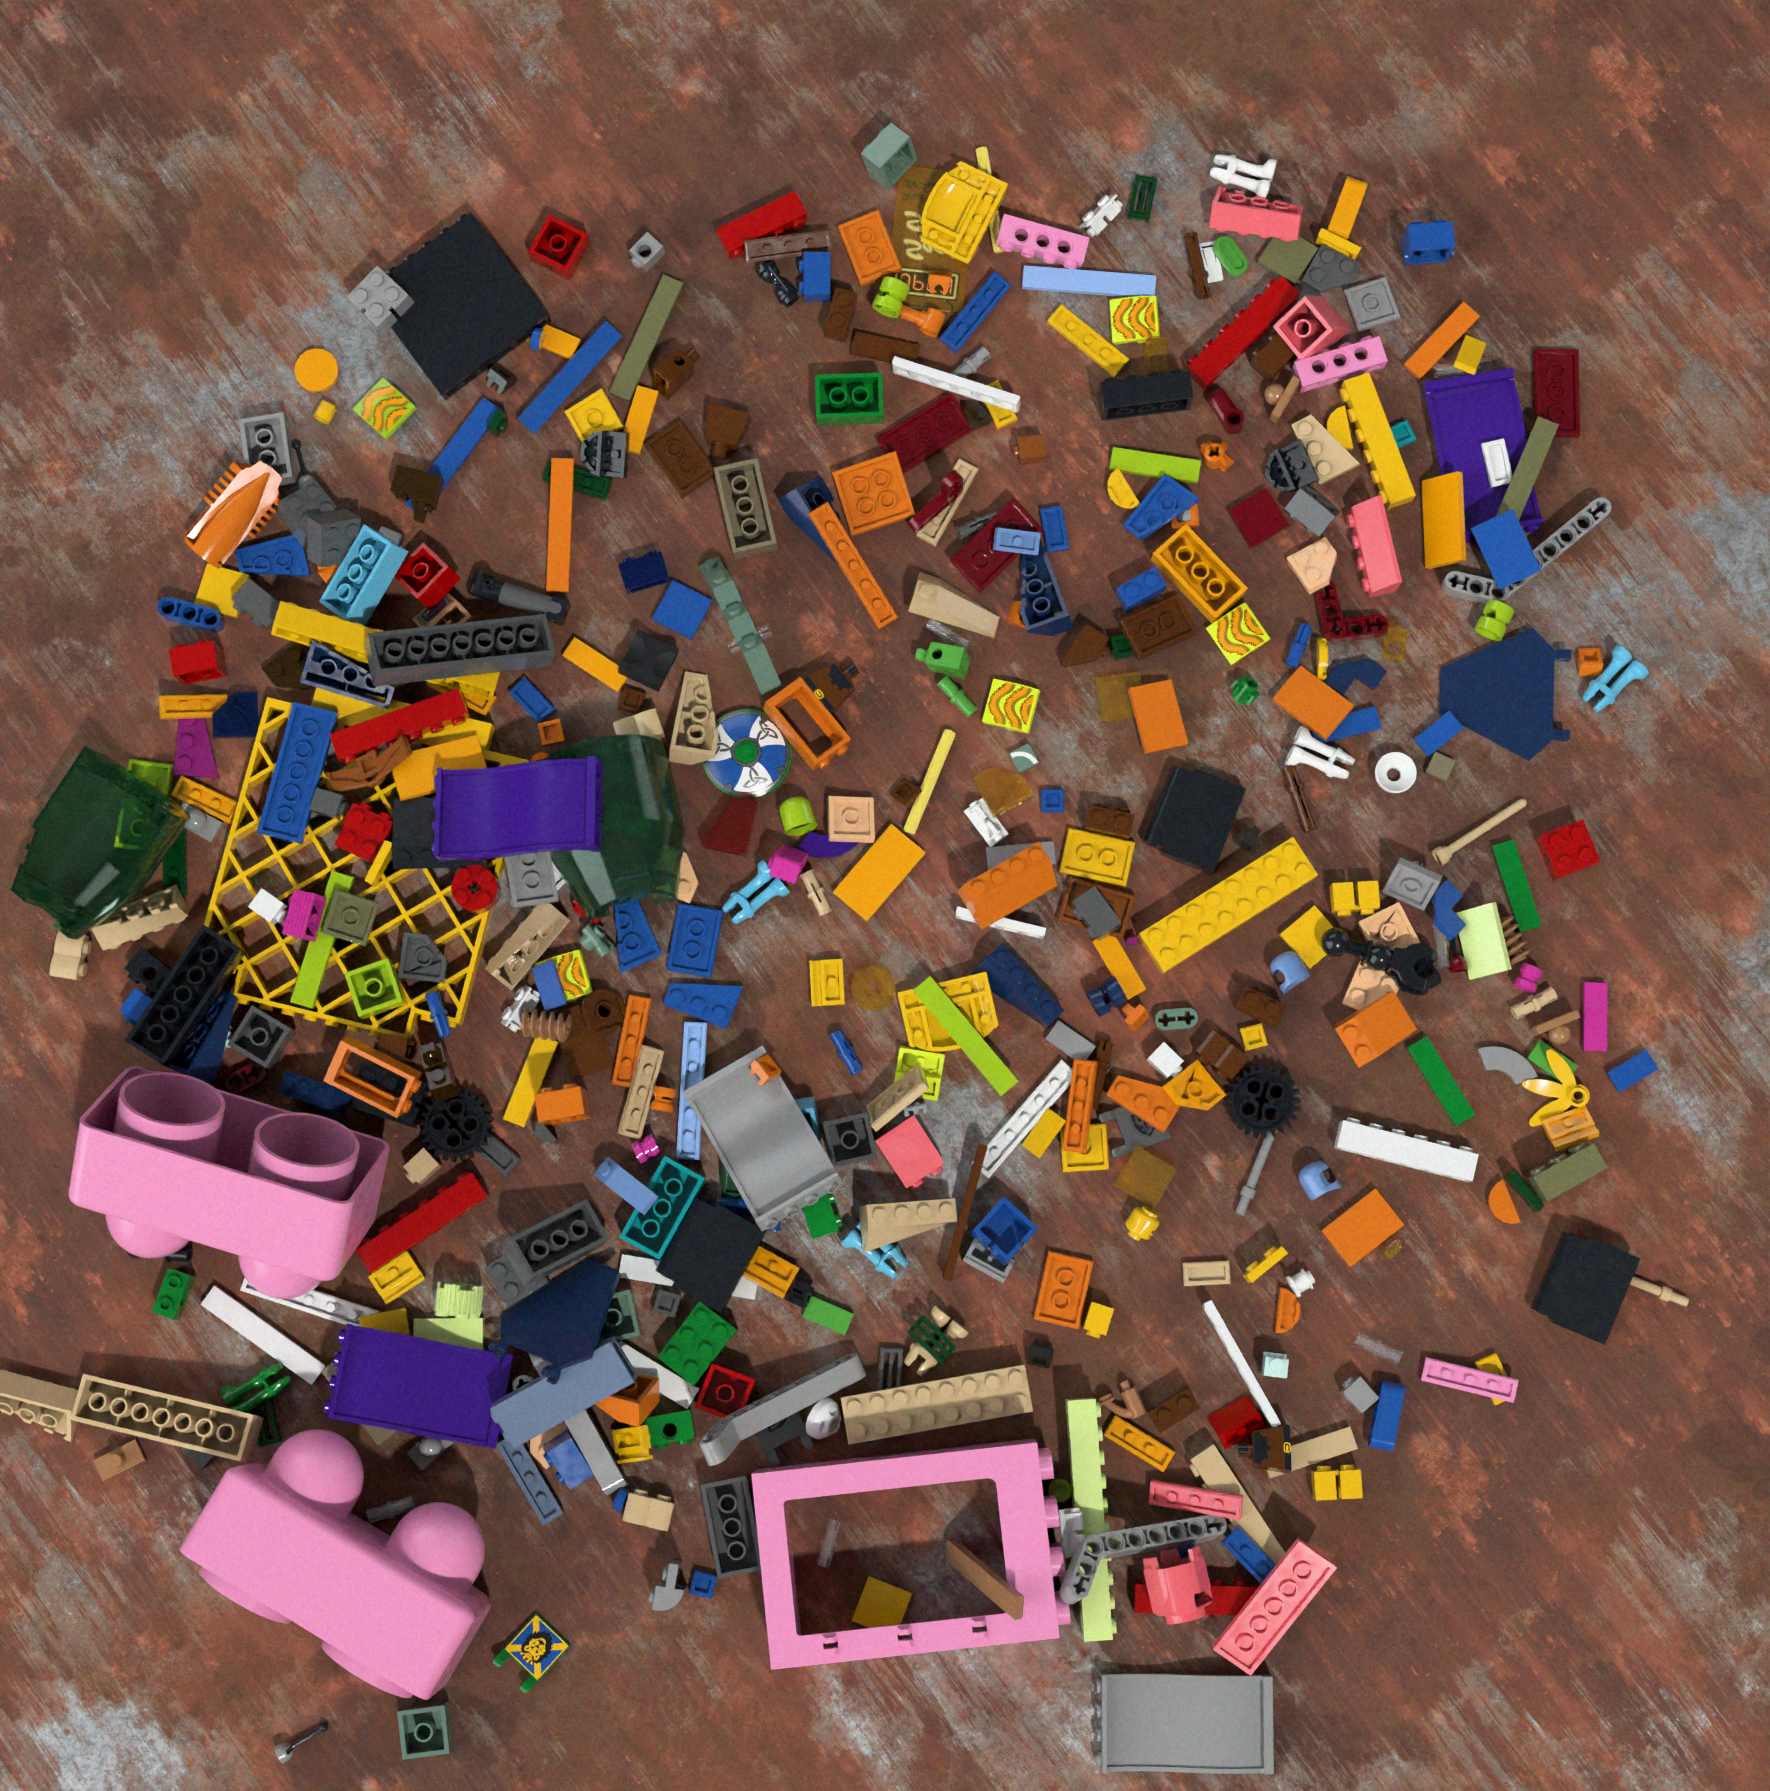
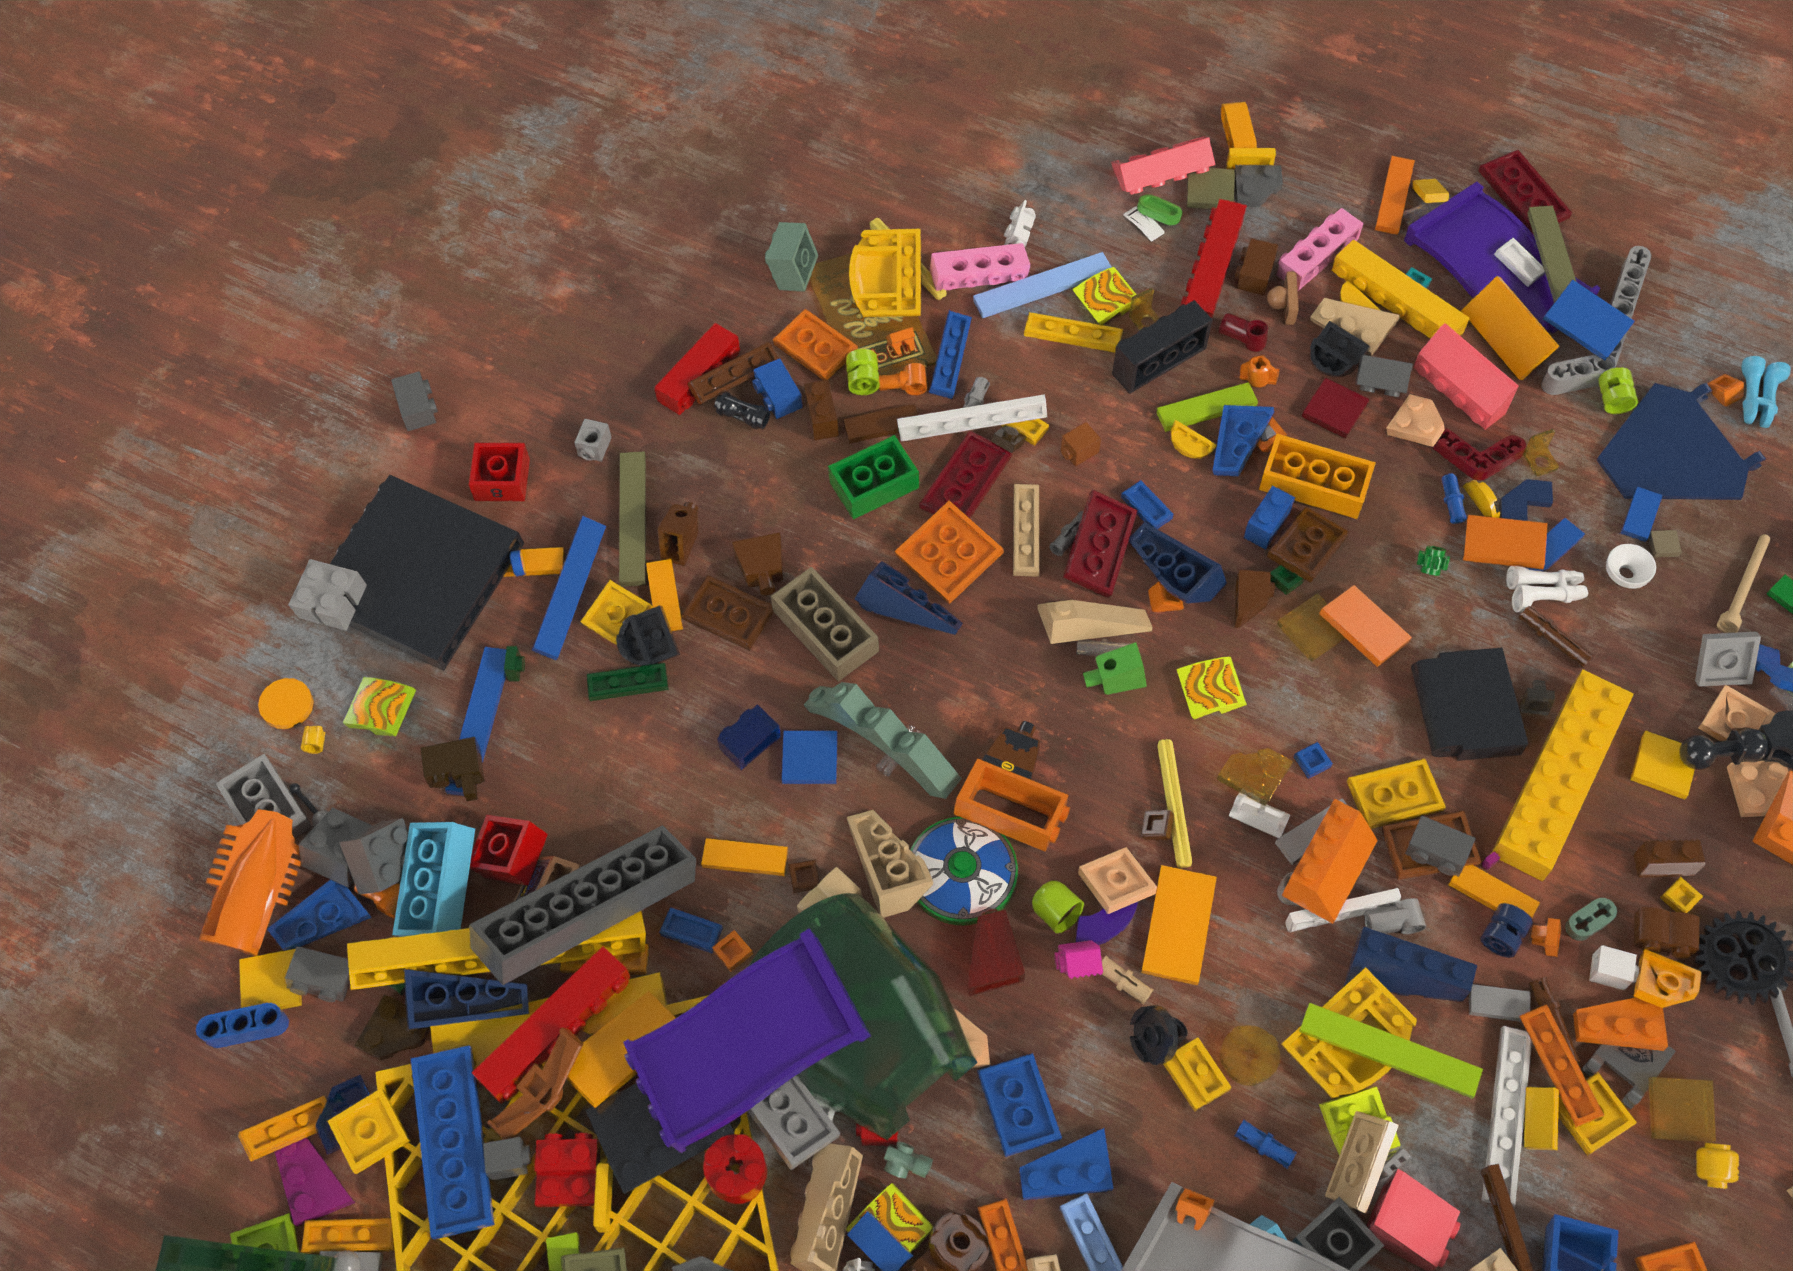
camera: 30 degrees left, 20 degrees down
red brick [169,639,228,685] -> none
piece [467,571,571,626] -> none
pearl dark grey tile [487,366,518,395] -> none
orange tile [546,458,575,593] -> none
blue wing [614,893,662,974] -> none
black brick [618,629,679,692] -> none
medium azure piece [722,860,790,924] -> none
orange tile [808,502,898,630] -> none
dark red beam [907,469,963,533] -> none
bright green pin [937,675,978,718] -> none
medium blue plate [993,528,1041,555] -> none
sand green tile [1008,743,1039,774] -> none
reddish brown brick [1084,803,1135,840] -> none
dark green tile [1127,175,1157,223] -> none
reddish brown pin [1183,232,1212,300] -> none
slope [1206,602,1271,665] -> none
white piece [1210,154,1277,198] -> none
medium blue helmet [1270,951,1311,994] -> none
coral slope [1273,296,1351,361] -> none
yellow piece [1329,881,1380,917] -> none
light grey tile [1343,277,1400,333] -> none
blue brick [1401,219,1455,266] -> none
none -> yellow tile [328,1088,410,1174]
none -> dark grey brick [391,371,438,431]
none -> black tile [1130,1005,1188,1065]
none -> light grey piece [1364,898,1426,934]

